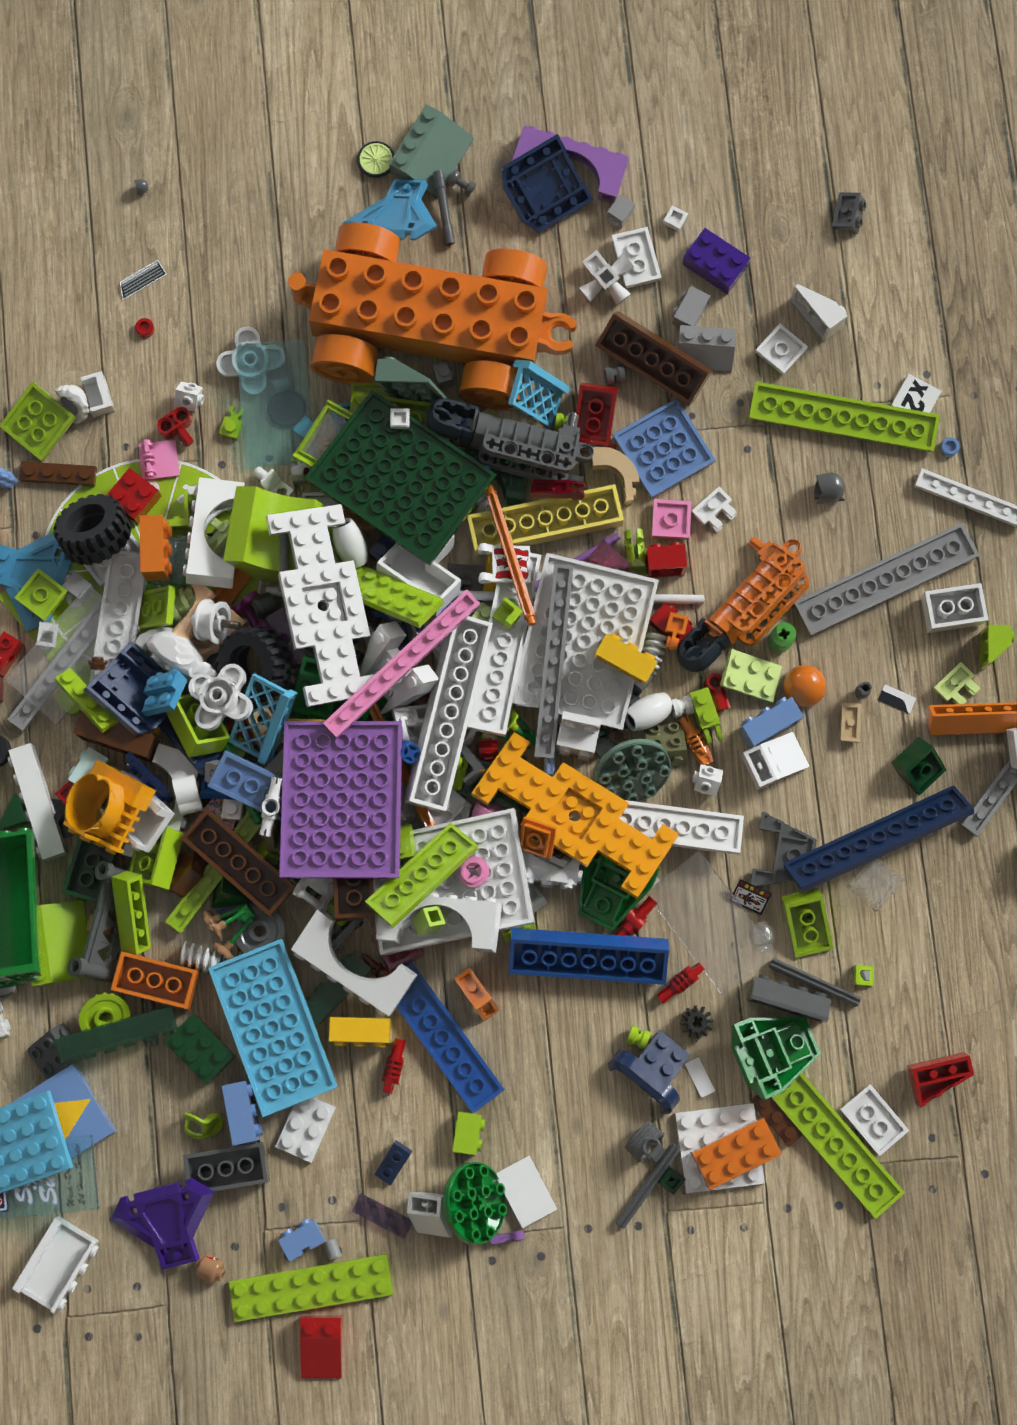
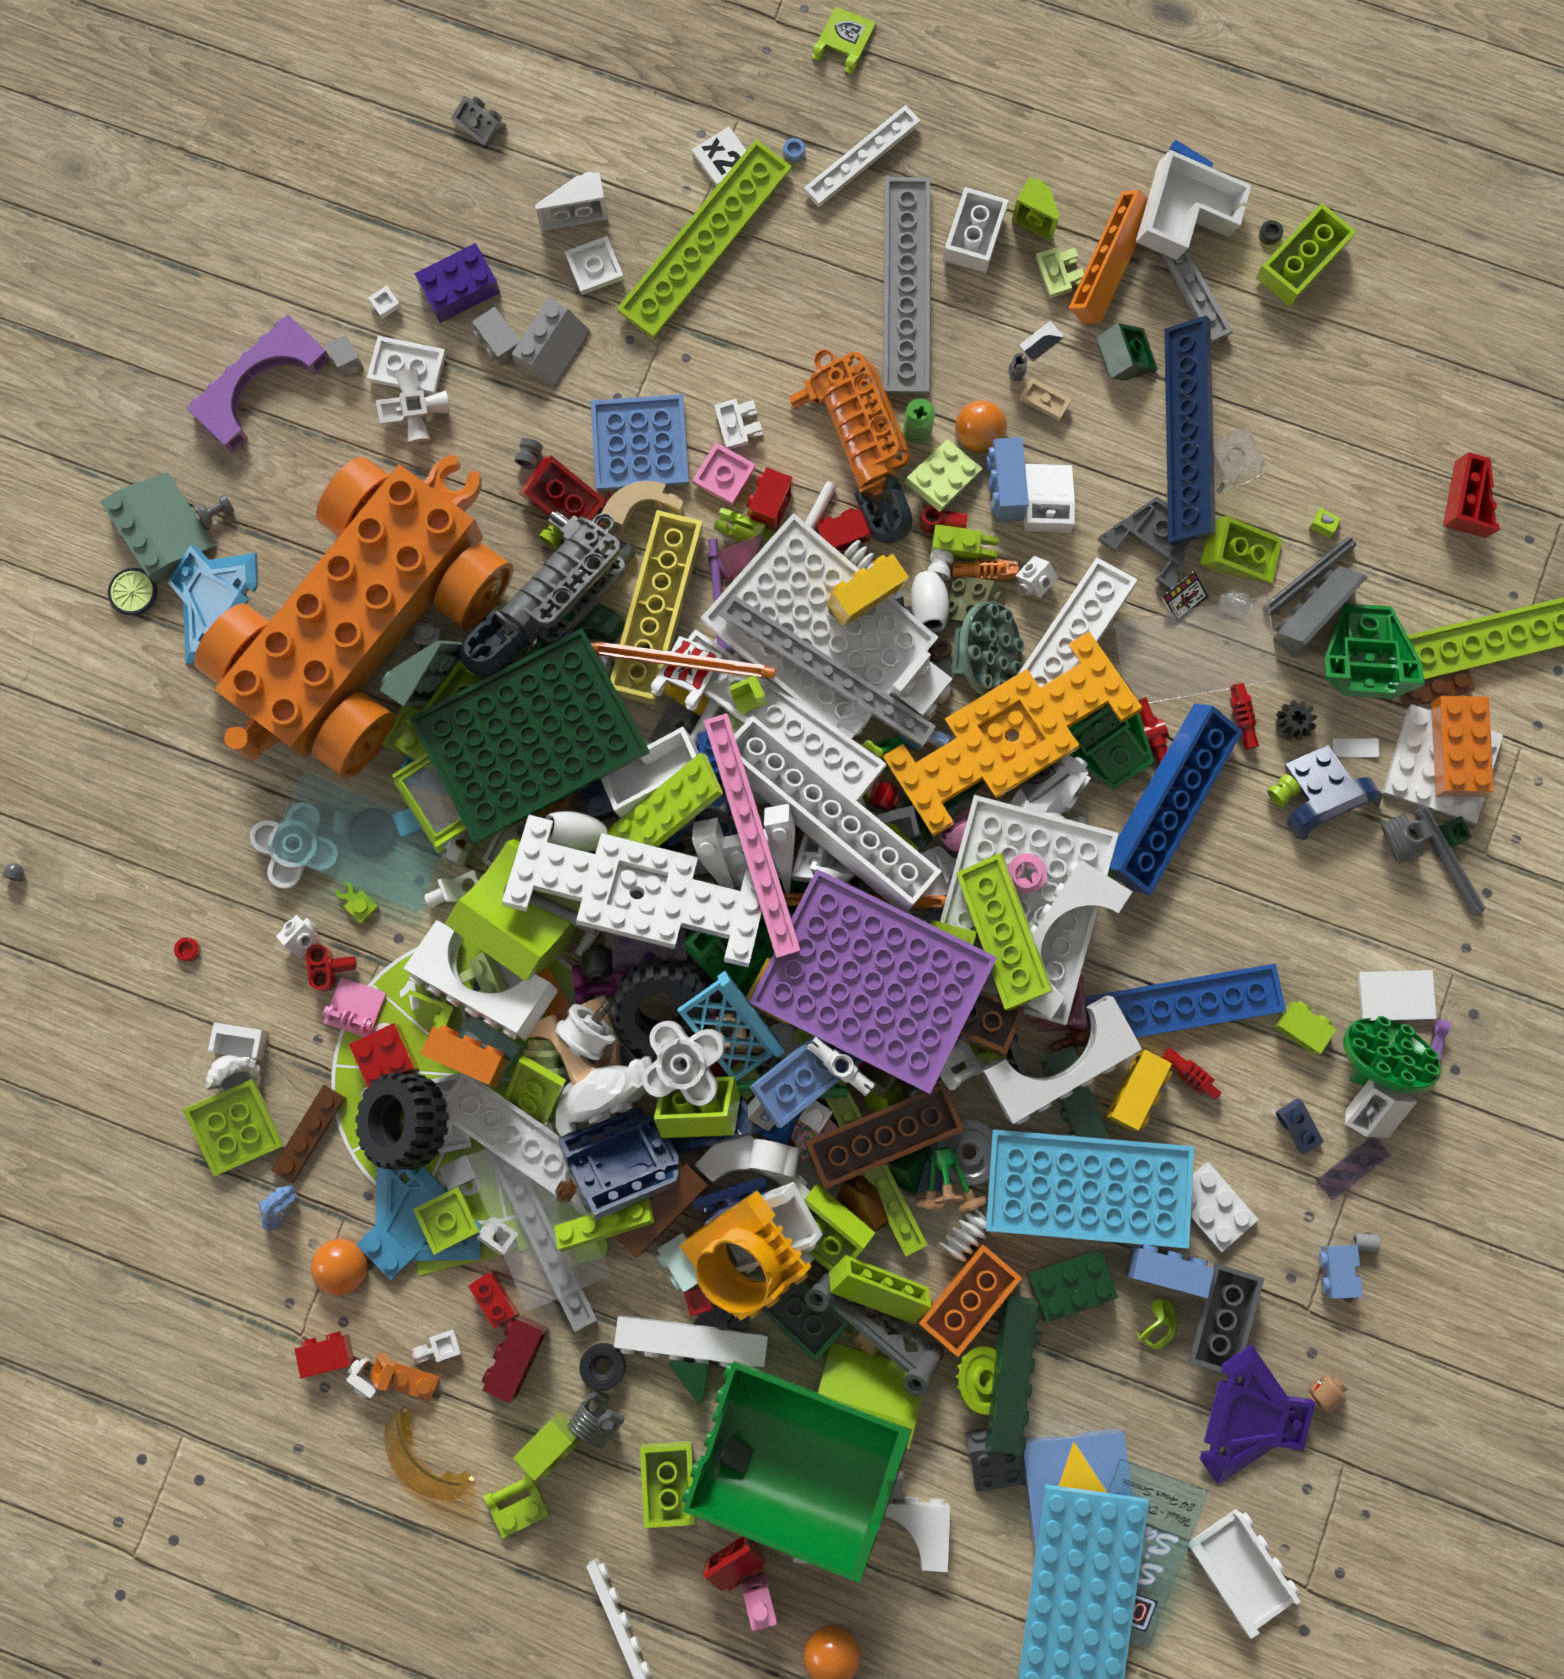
camera: 60 degrees left, 0 degrees up
sticker [120,260,167,300] -> none
dark azure plate [141,669,187,716] -> none
lime plate [229,1254,394,1322] -> none
red slope [300,1315,343,1378] -> none
white tile [390,408,410,429] -> none
blue wheel [401,741,420,763] -> none
lime brick [412,906,446,937] -> none
dark grey piece [433,170,455,246] -> none
orange bracket [454,967,499,1021] -> none
dark blue wedge [501,134,593,233] -> none
medium azure fence [508,359,570,429] -> none
orange piece [520,817,557,860] -> none
dark red hinge [531,480,586,500] -> none
reddish brown brick [595,311,713,405] -> none
orange plate [665,612,689,651] -> none
dark grey helmet [814,472,845,504] -> none
white plate [839,1084,909,1156] -> none

